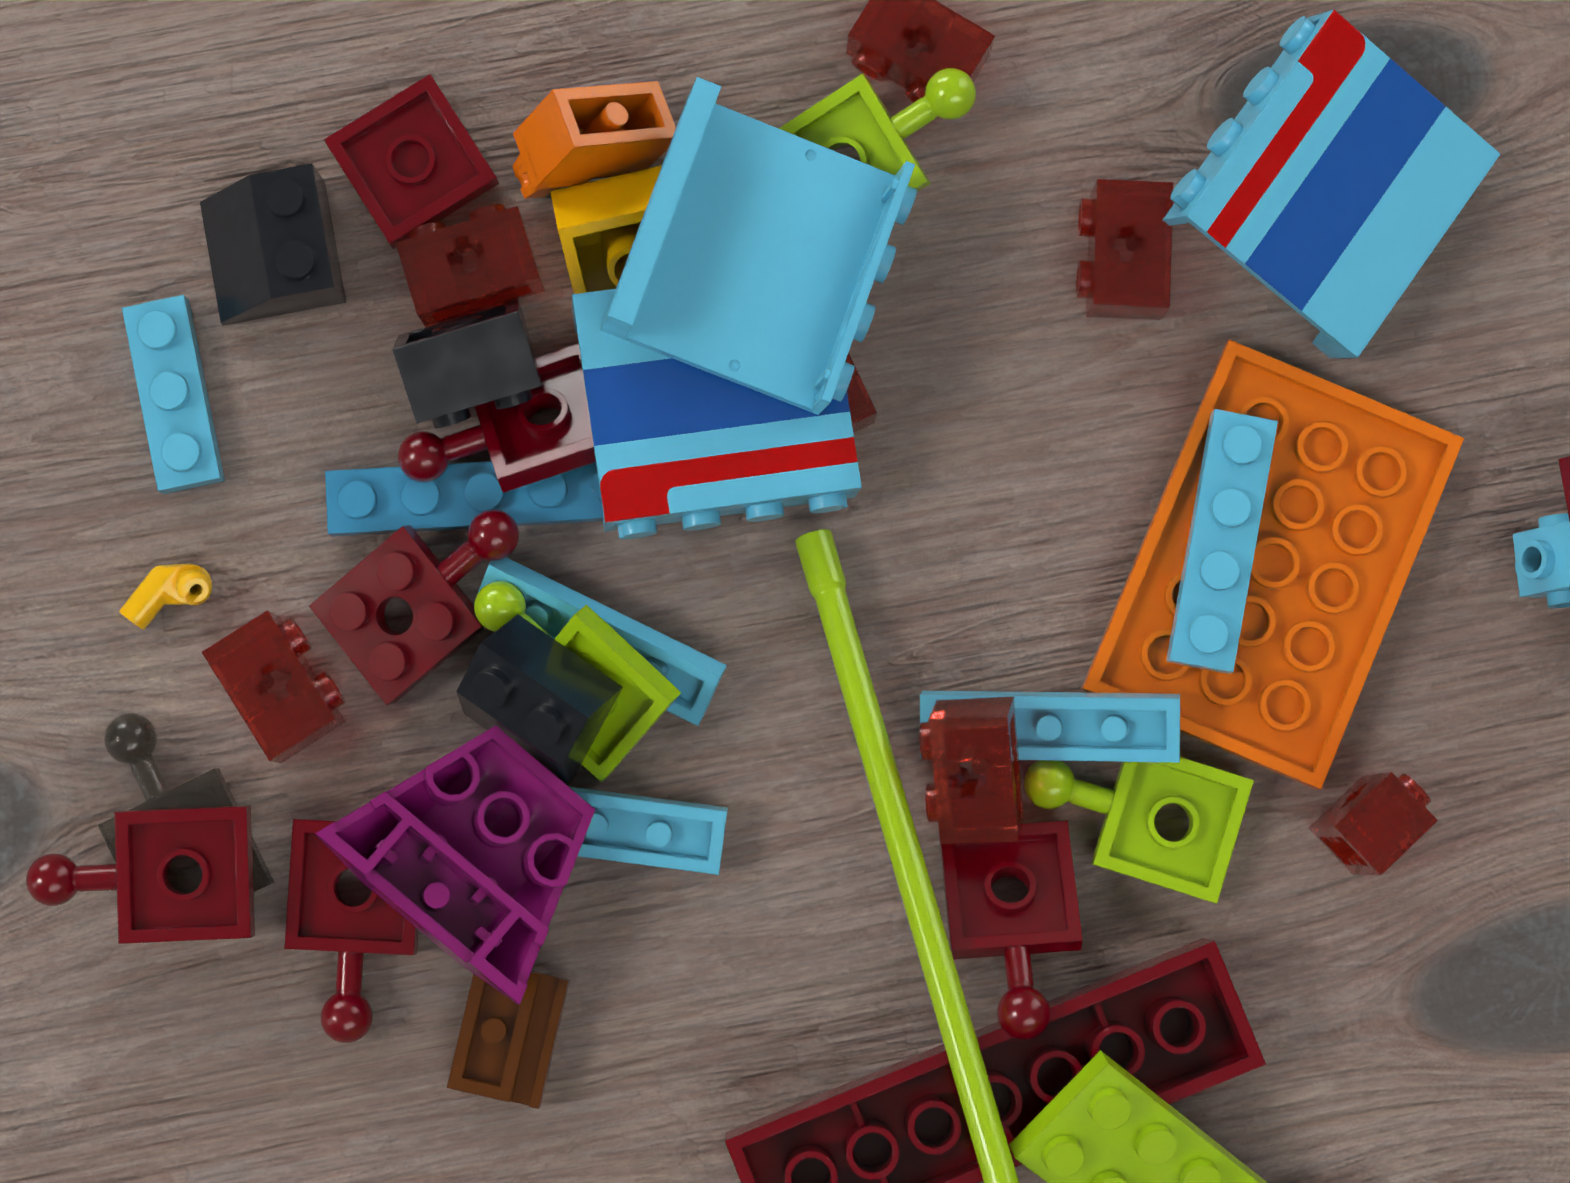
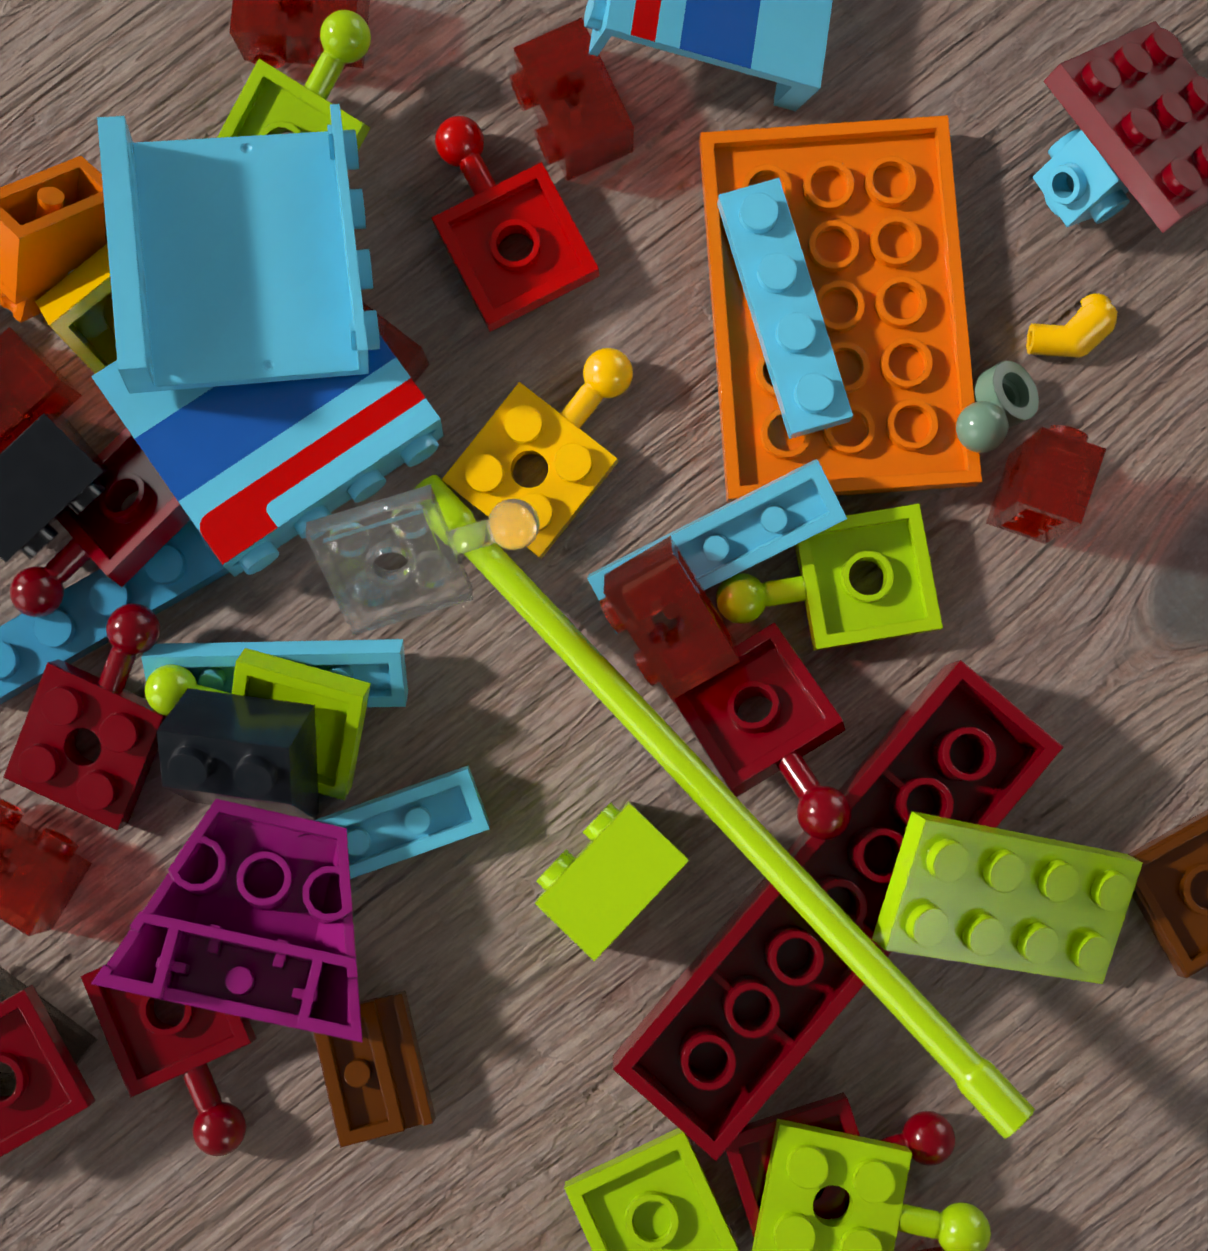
camera: 20 degrees left, 0 degrees up
none -> clear plate [306,484,540,636]
none -> red plate [431,116,599,332]
none -> yellow plate [442,348,633,559]
none -> lime brick [535,801,689,961]
none -> sand green plate [956,361,1039,453]
none -> yellow arm [1026,293,1118,358]

